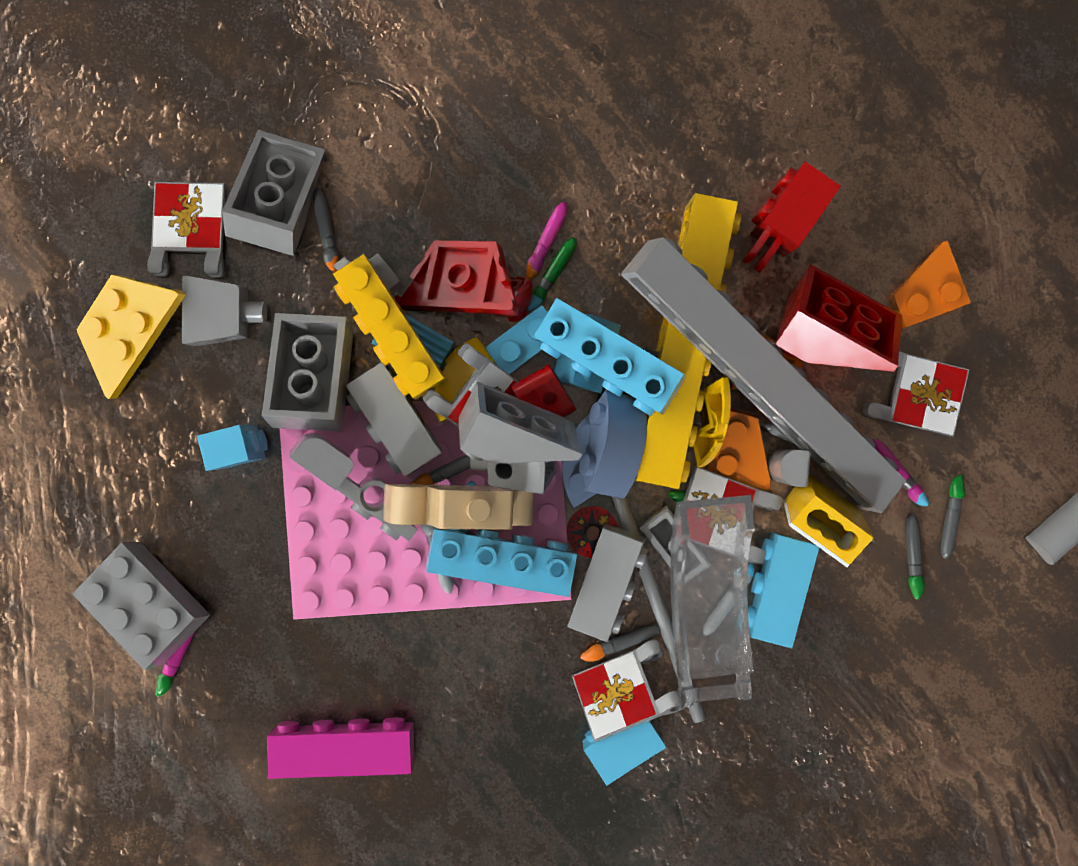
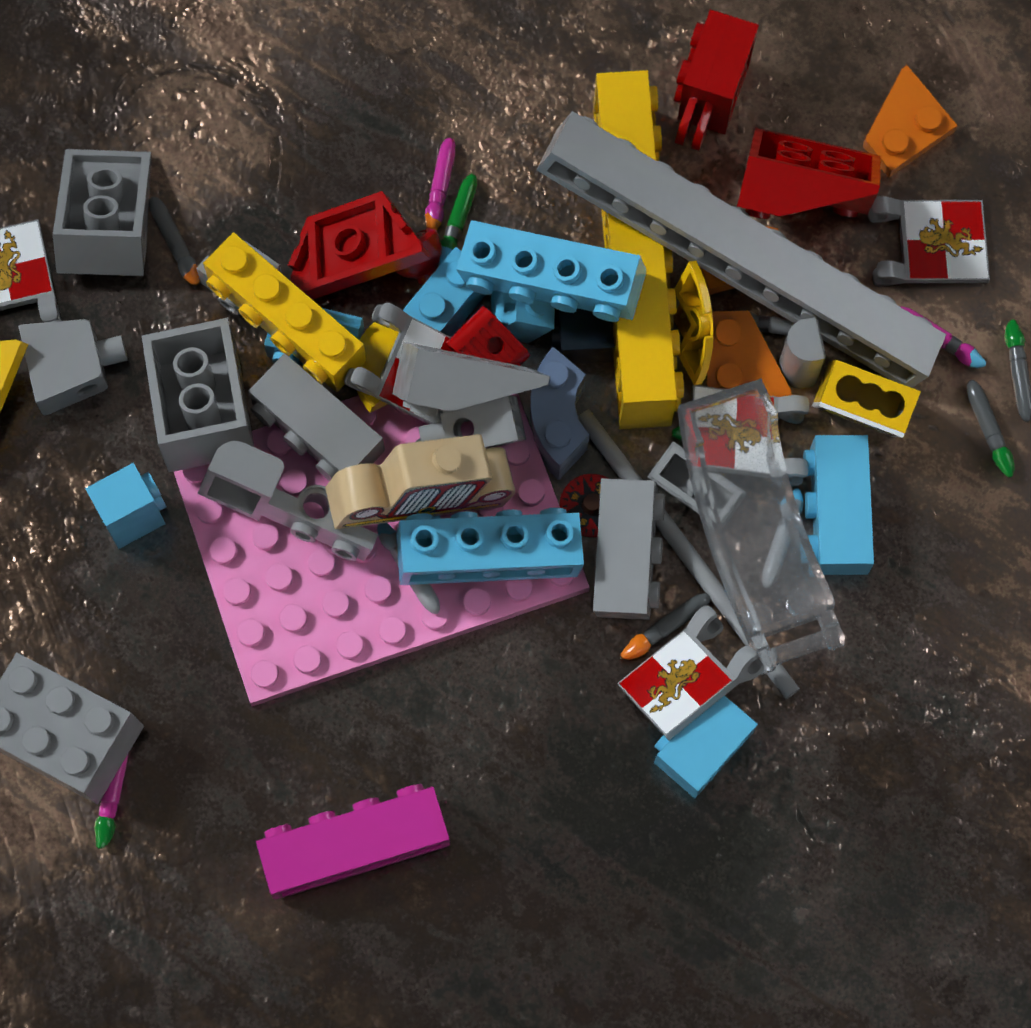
camera: 15 degrees left, 15 degrees down
sand blue brick [579,390,647,499] -> none

